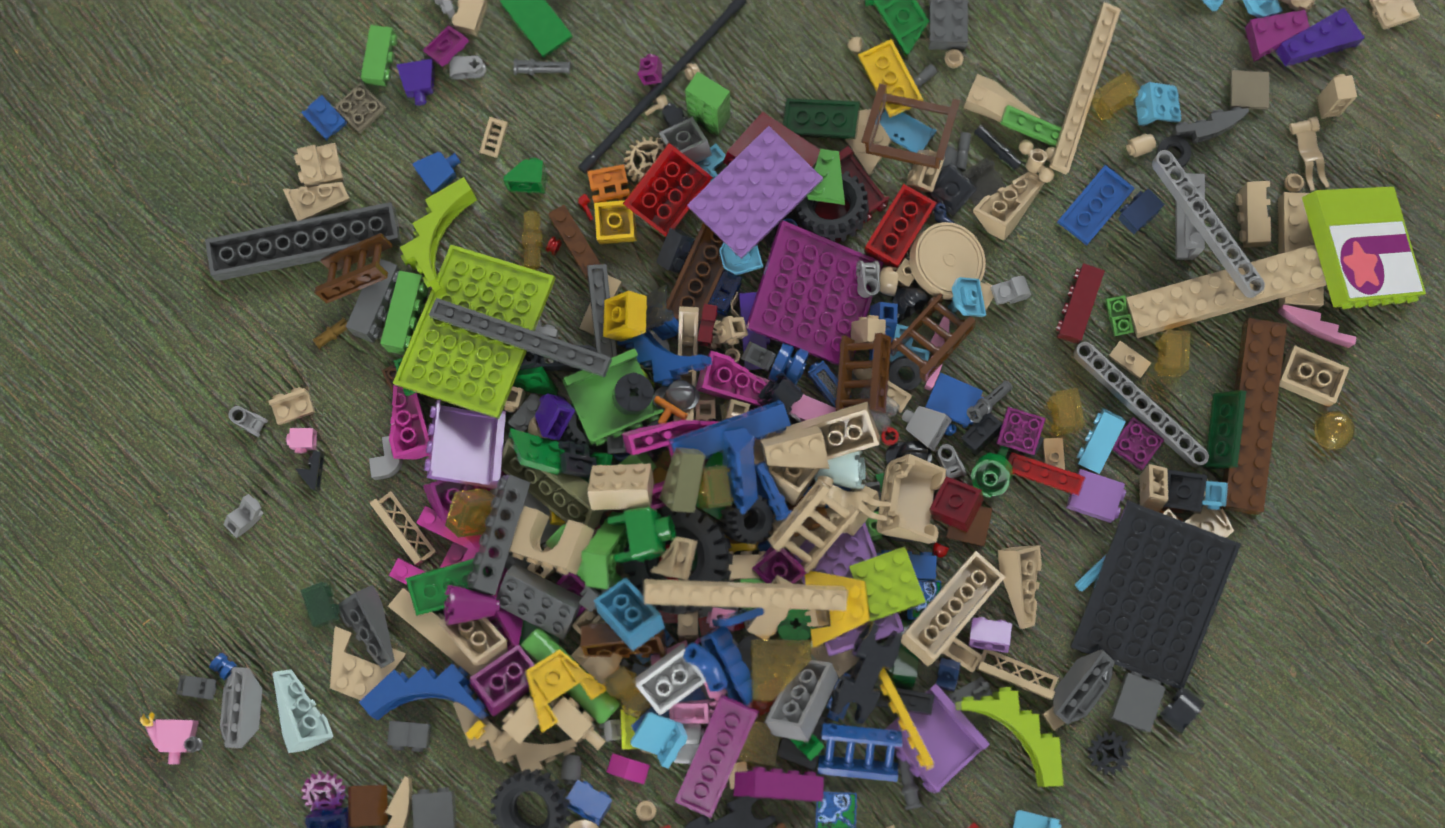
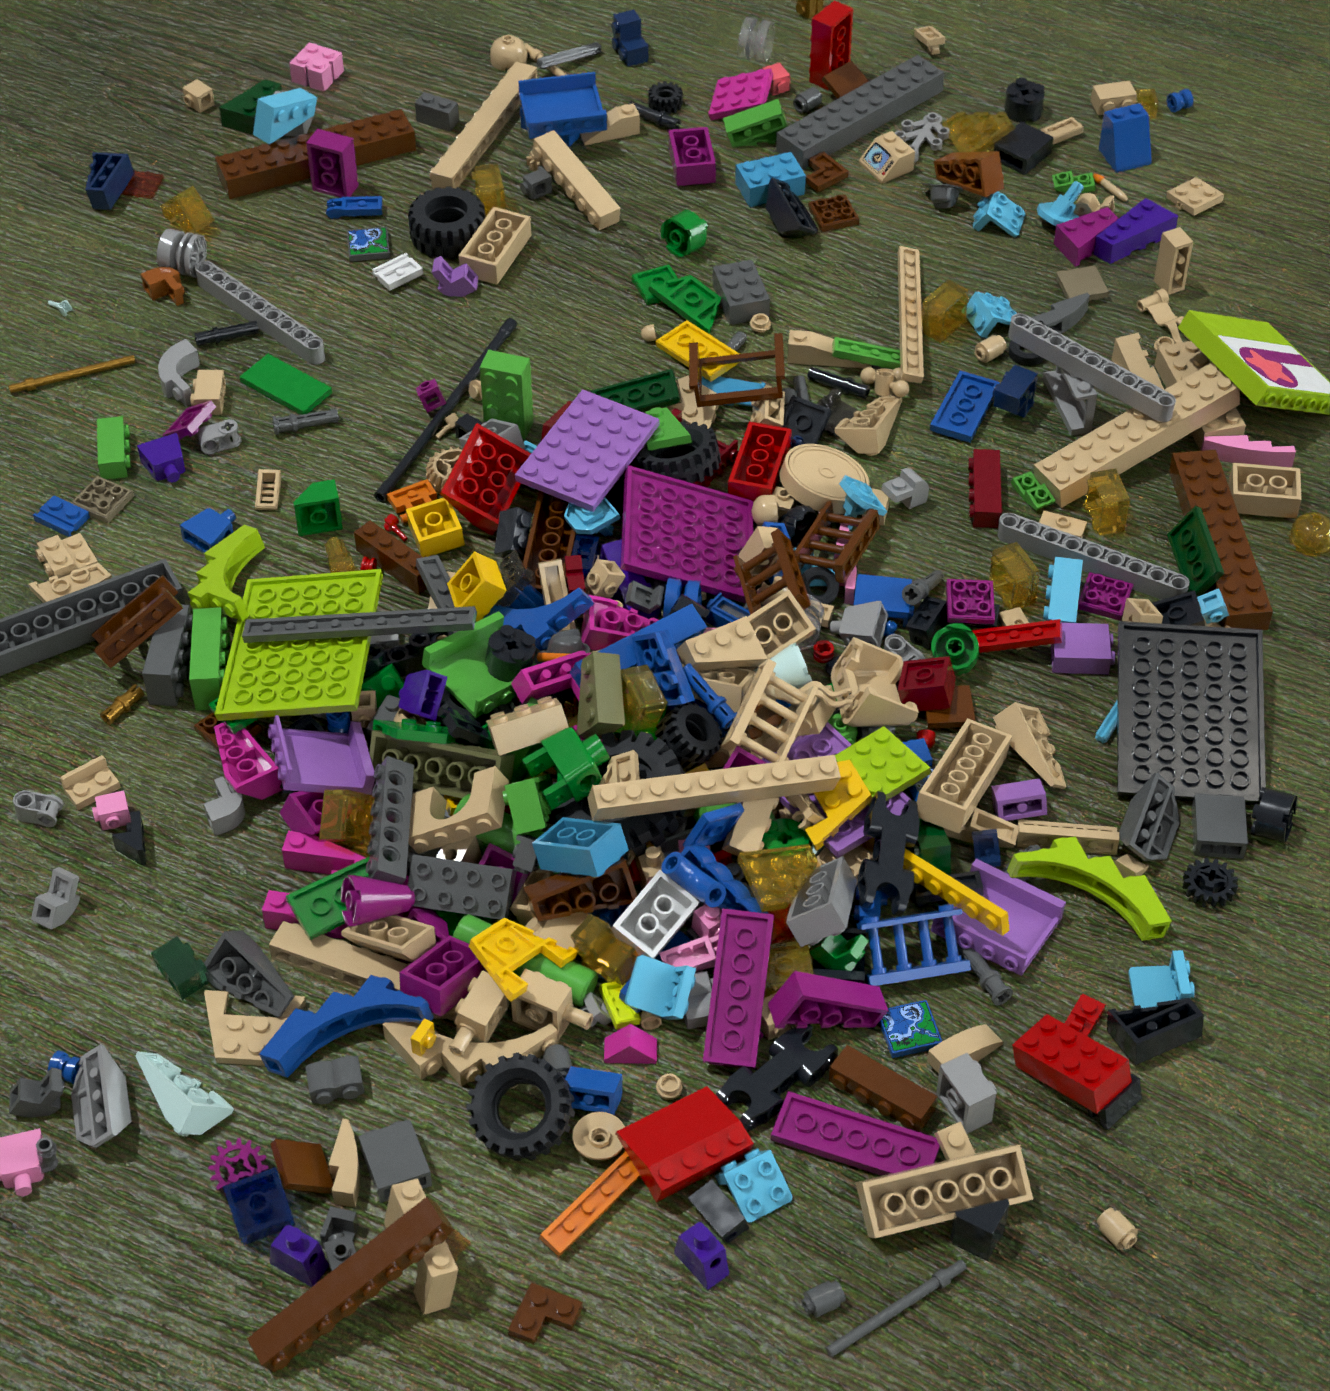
camera: 20 degrees left, 30 degrees down
tan fence [370,491,437,566] -> none
light grey piece [856,261,880,298] -> none

